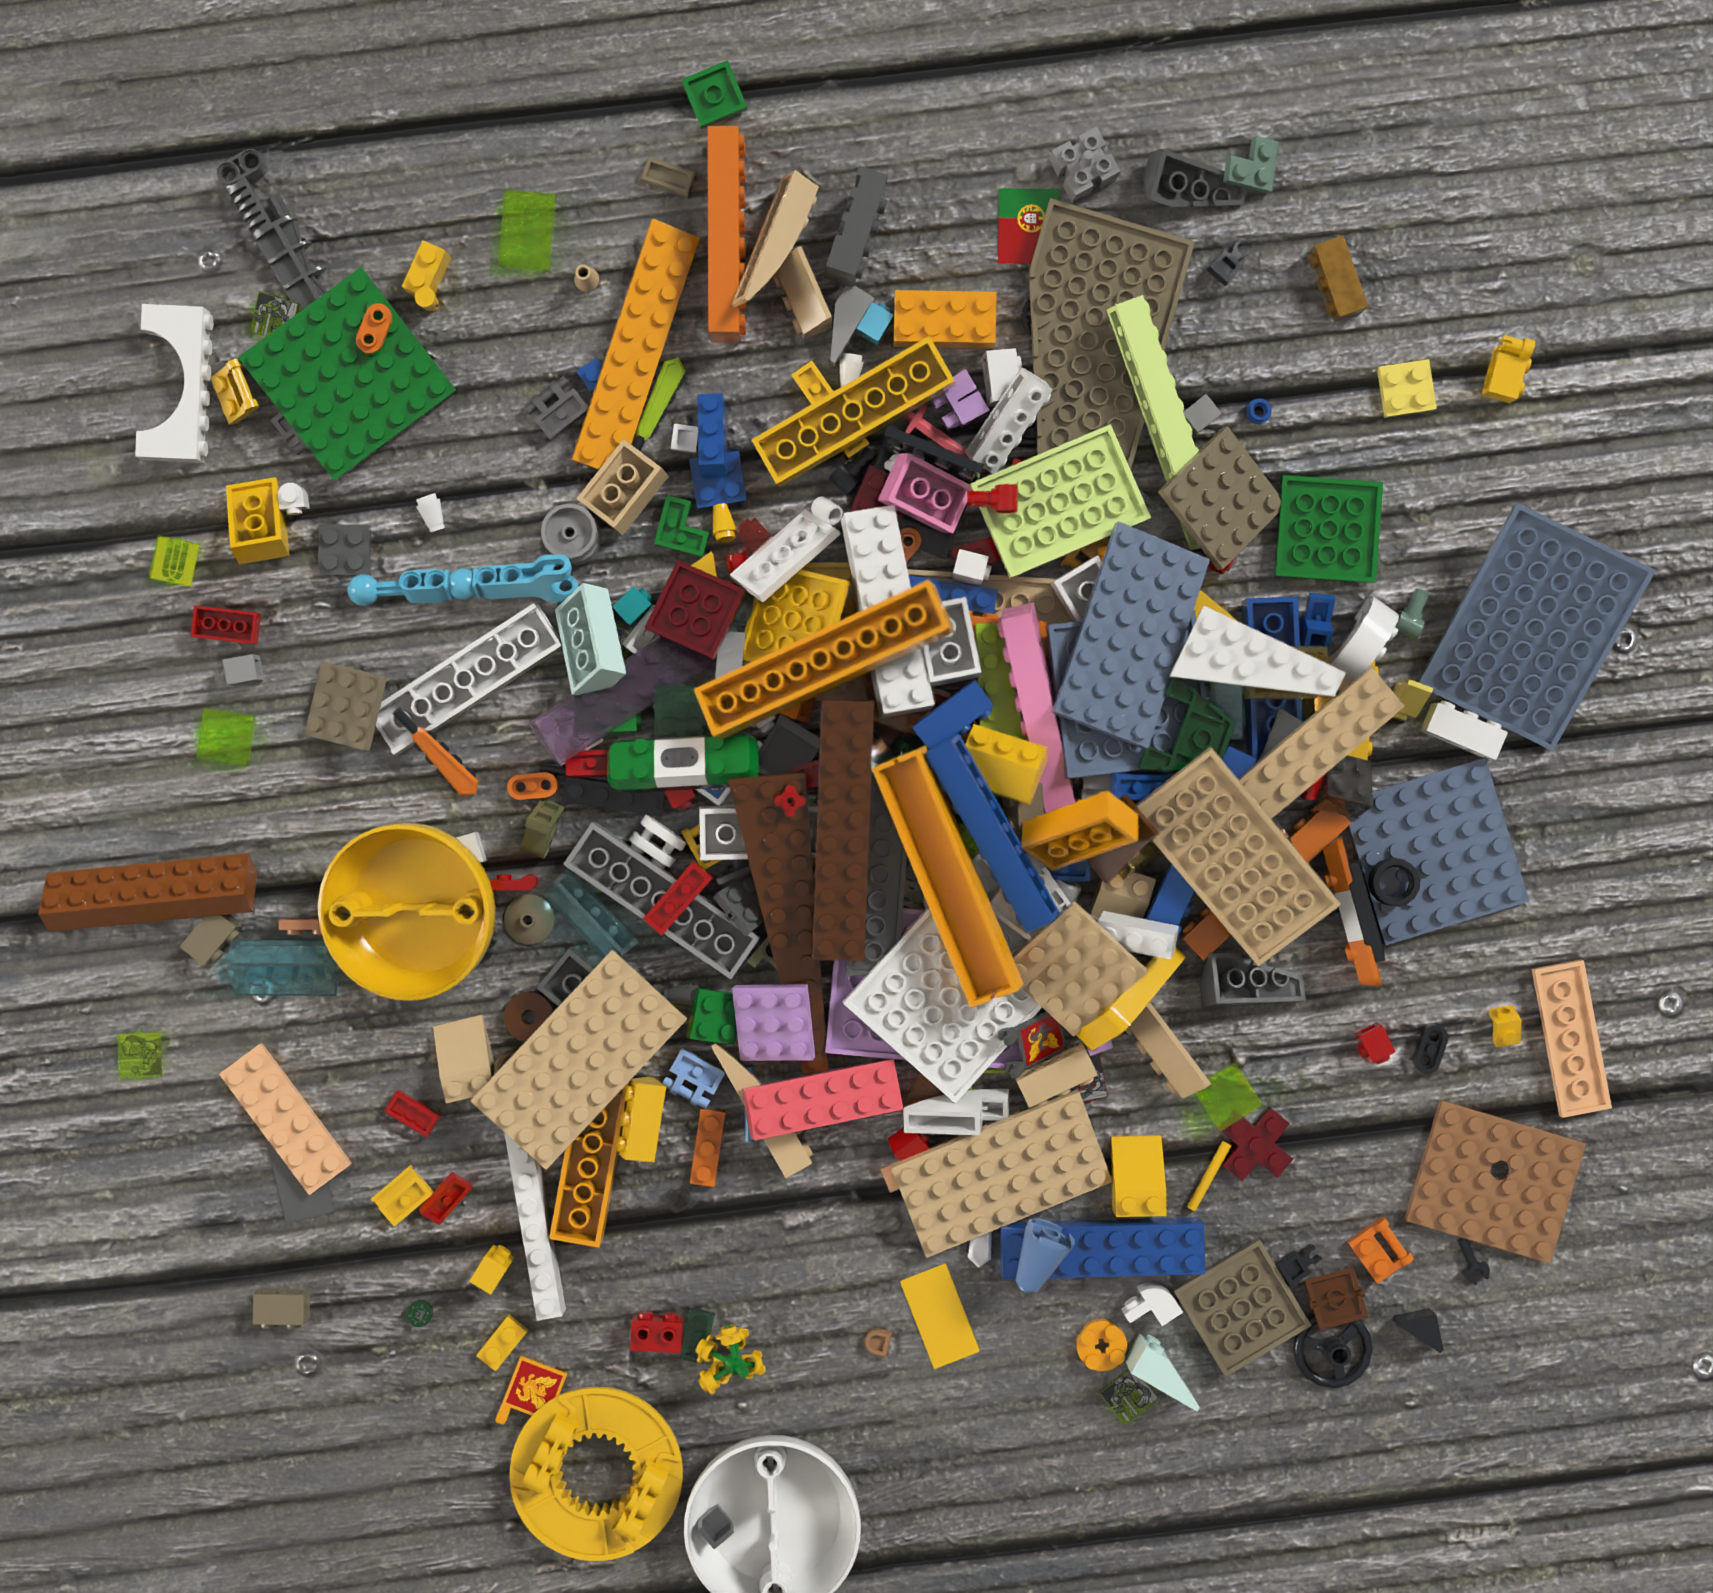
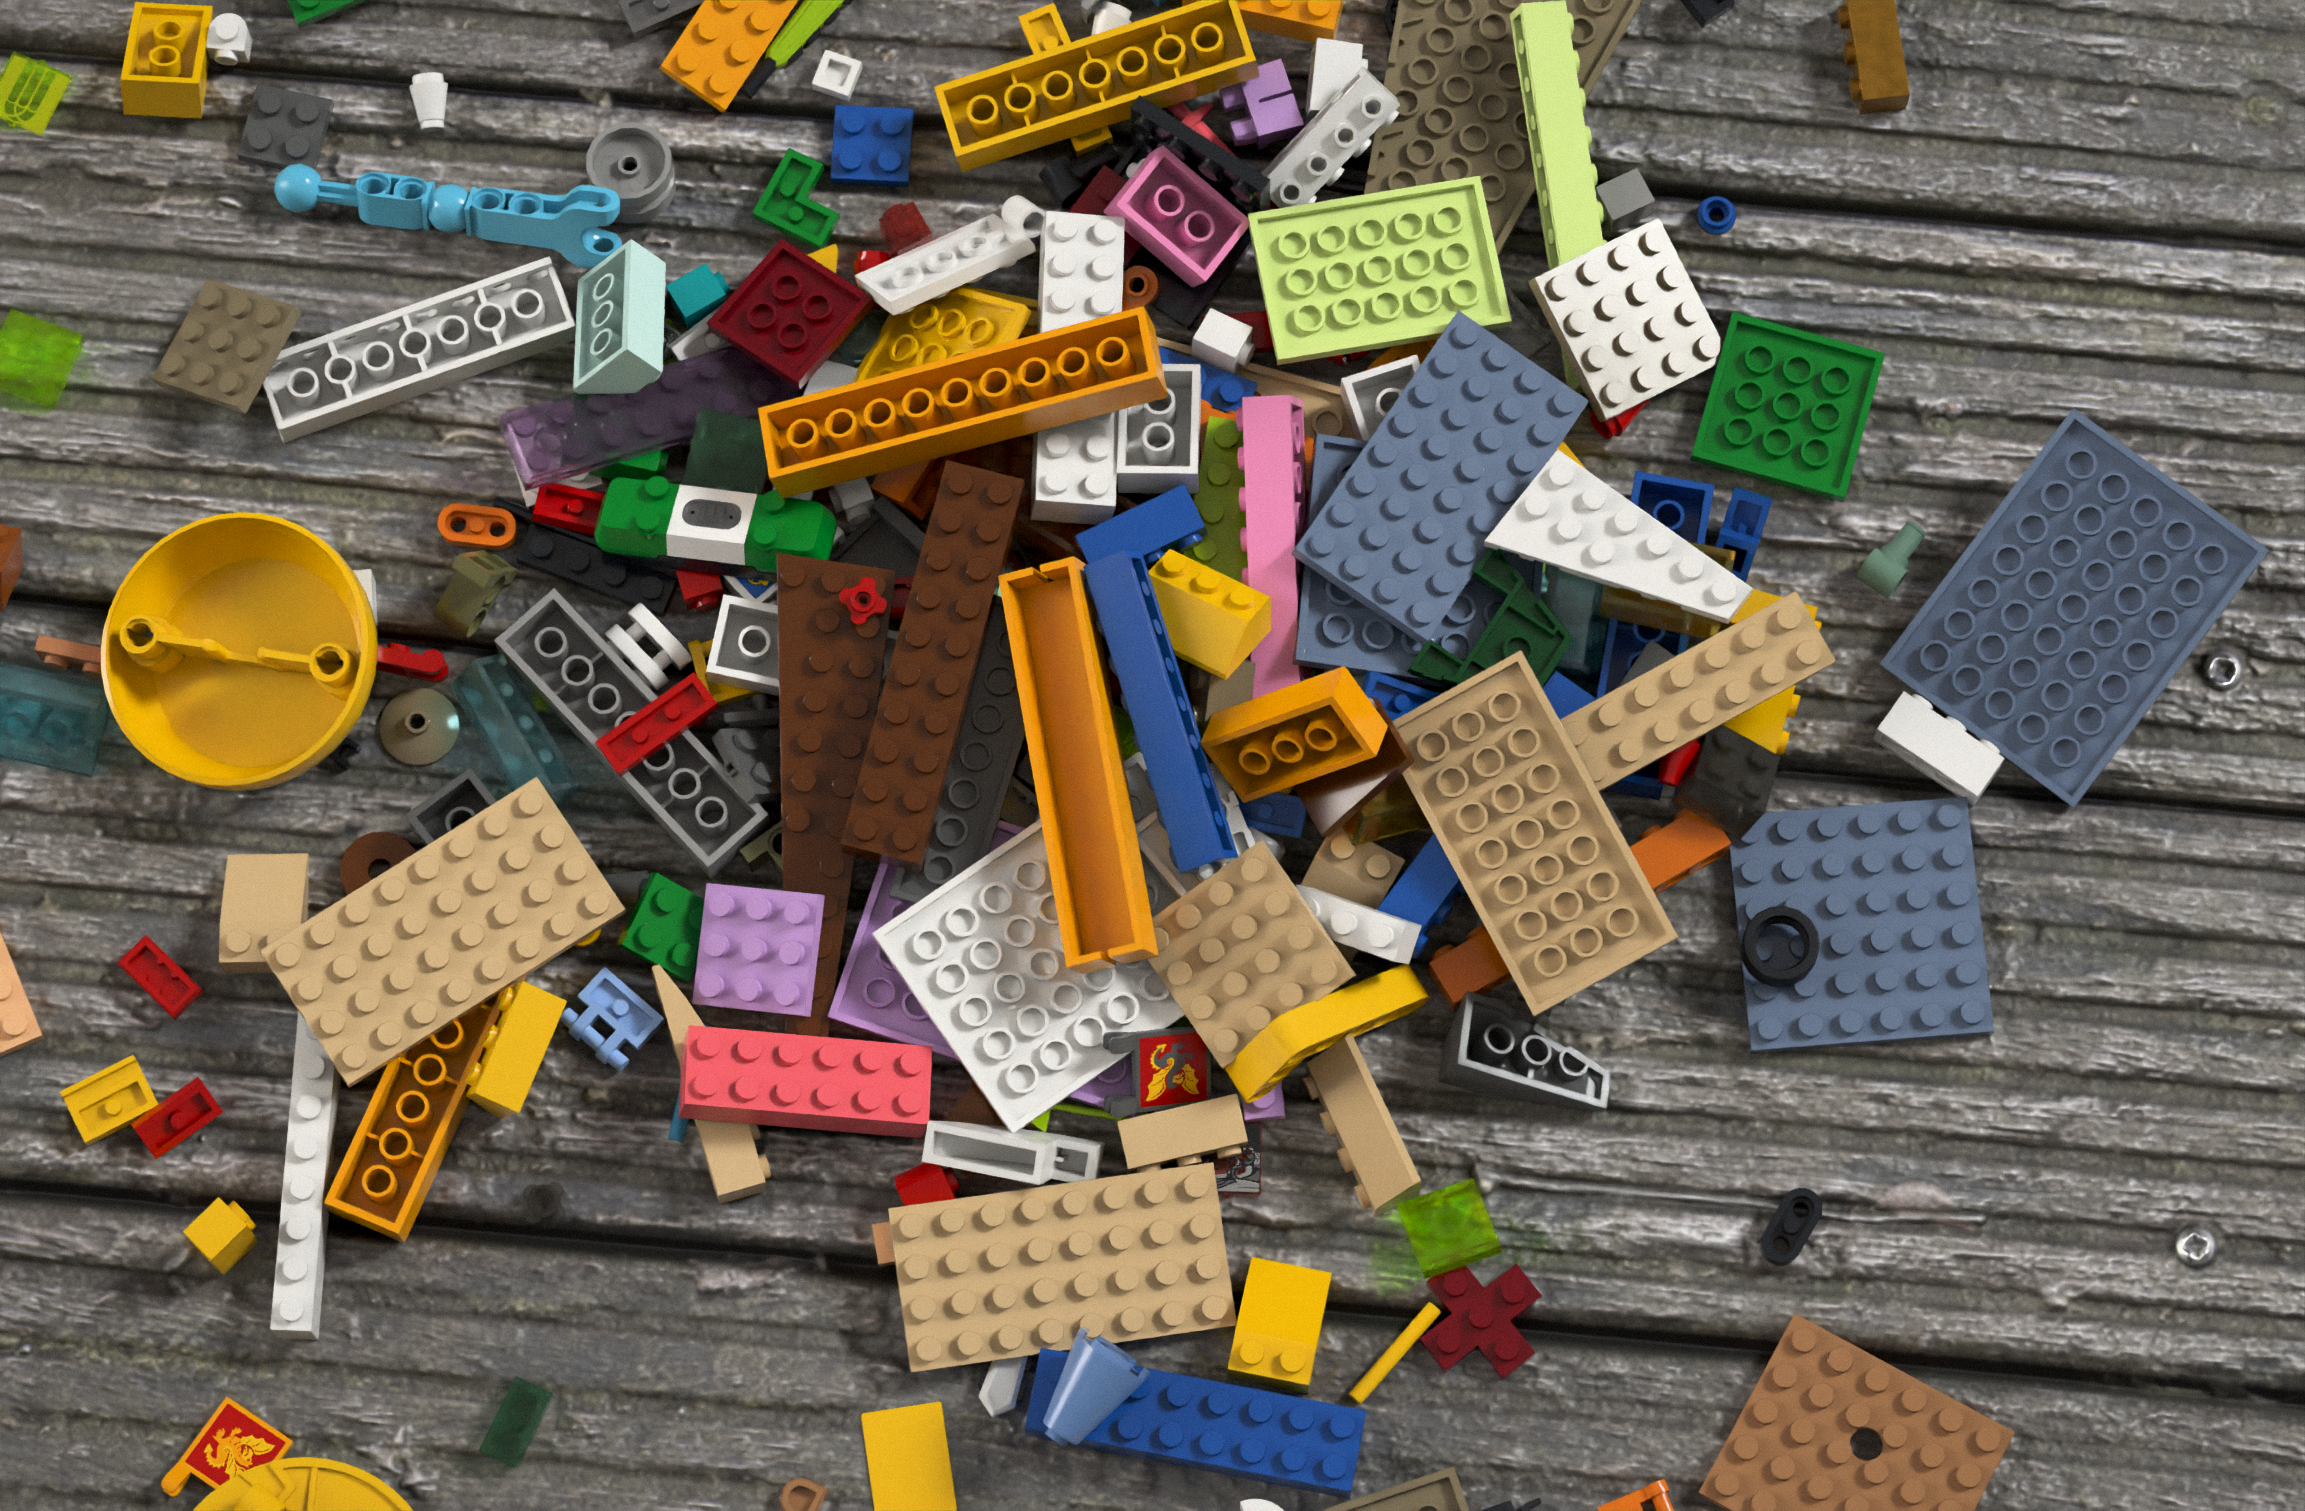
camera: 15 degrees right, 15 degrees down
red piece [190,605,261,645] -> none
light grey brick [221,654,264,686] -> none
orange sword [392,707,478,796] -> none
dark green tile [406,1300,433,1327] -> none
yellow plate [476,1314,528,1371] -> none
tan slope [577,439,669,536] -> none
red brick [630,1311,684,1353] -> none
orange plate [690,1108,726,1187] -> none
yellow plant [696,1324,766,1395] -> none
blue brick [697,393,727,477] -> none
yellow cone [713,503,737,543] -> none
red pin [968,484,1018,513] -> none
piece [1323,836,1386,987] -> none
white brick [1327,596,1399,691] -> none
red brick [1354,1022,1395,1064] -> none
light yellow plate [1377,359,1437,418] -> none
light yellow slope [1393,679,1433,721] -> none
yellow hinge [1481,334,1535,404] -> none
yellow bracket [1489,1005,1522,1048] -> none
light nougat plate [1531,959,1612,1118] -> none

